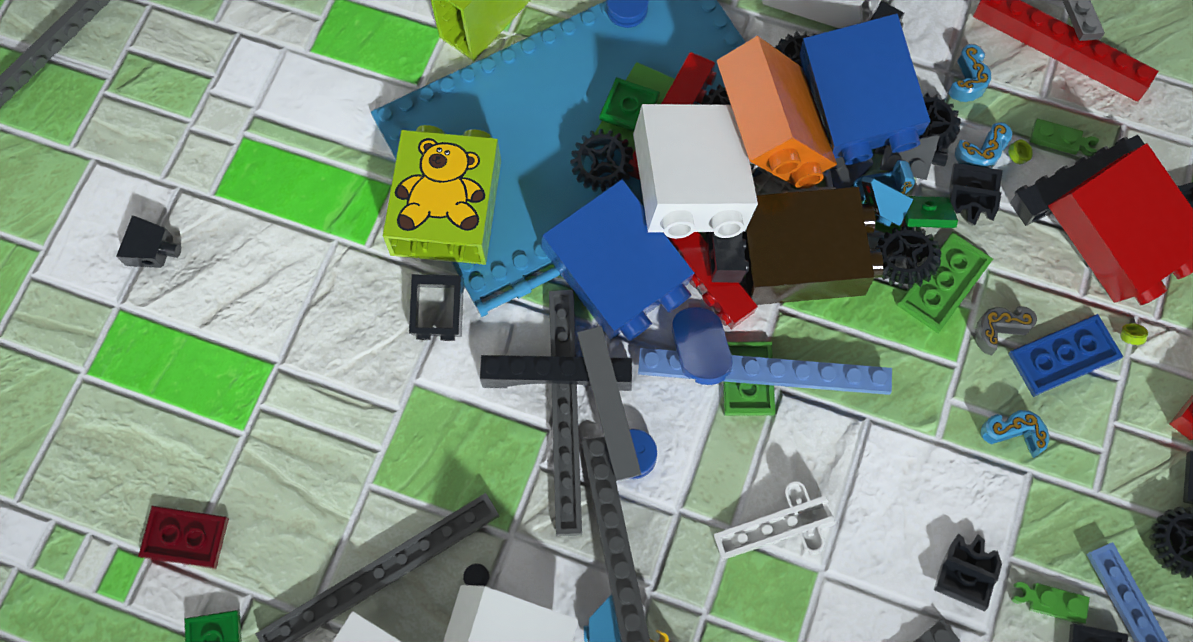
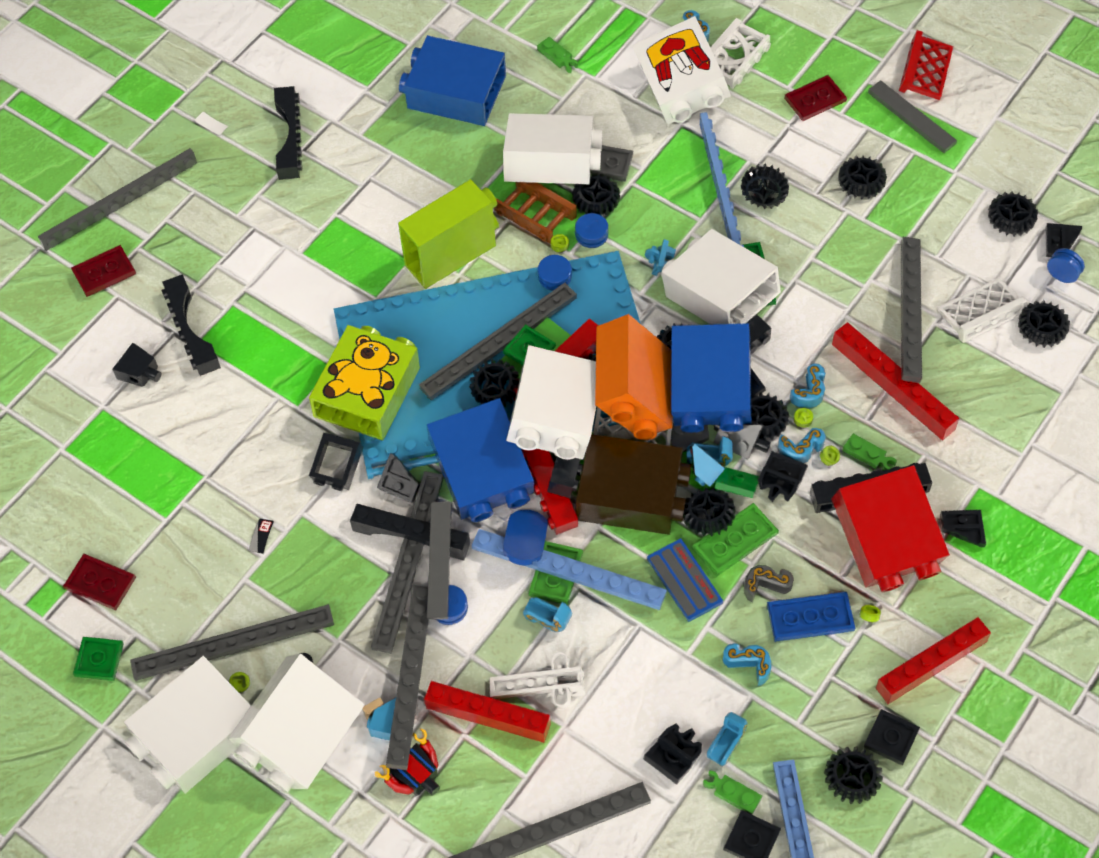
camera: 15 degrees right, 10 degrees down
none -> dark red plate [71,245,136,297]
none -> black arch [161,274,221,376]
none -> lime tile [229,672,250,693]
none -> sticker [249,518,274,554]
none -> tan tile [362,698,384,721]
none -> black wing [377,453,420,503]
none -> dark grey plate [419,283,577,401]
none -> red brick [424,681,551,743]
none -> dark azure animal [523,597,572,632]
none -> tile [647,538,723,622]
none -> dark azure animal [706,712,748,766]
none -> lime tile [794,408,813,428]

